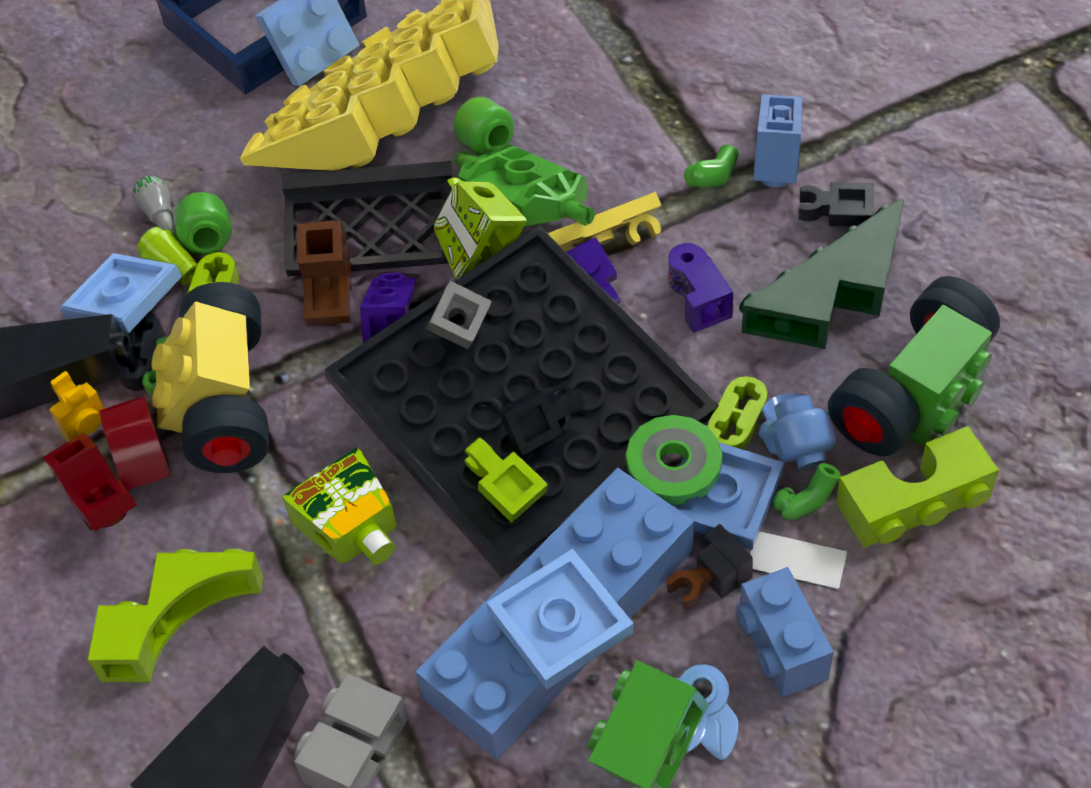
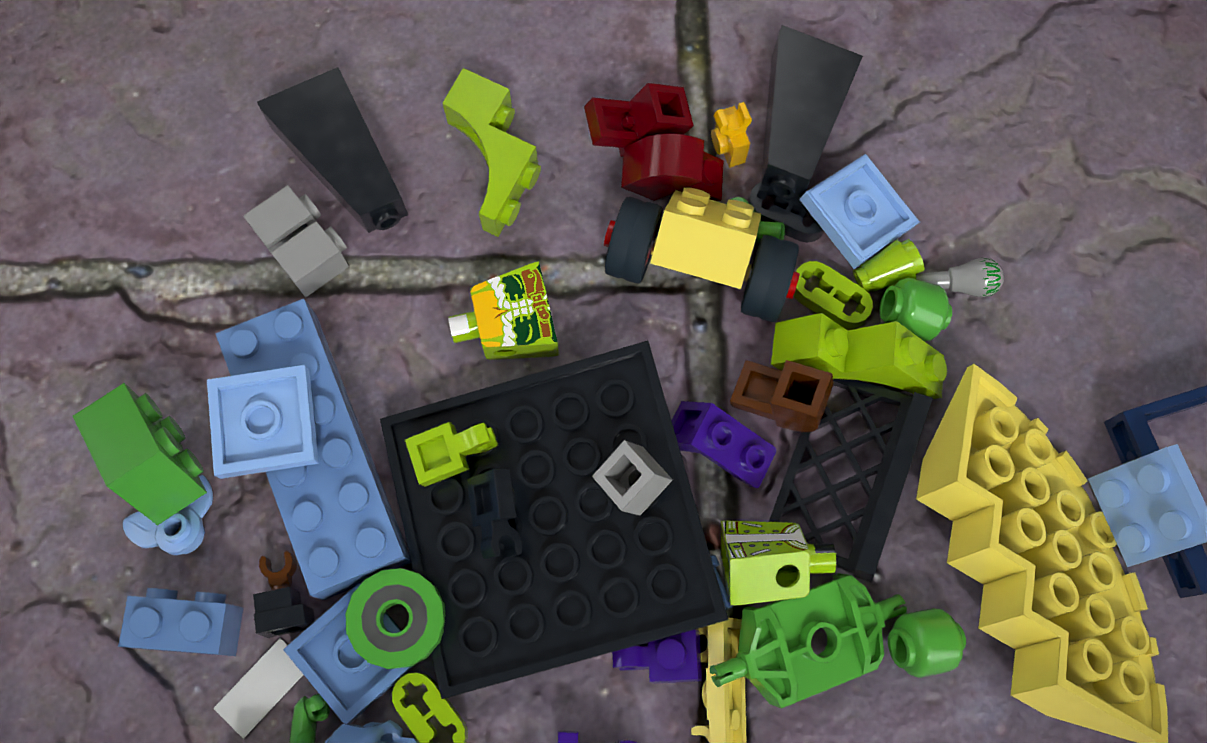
camera: 110 degrees right, 20 degrees up
none -> lime arch [771,313,947,399]

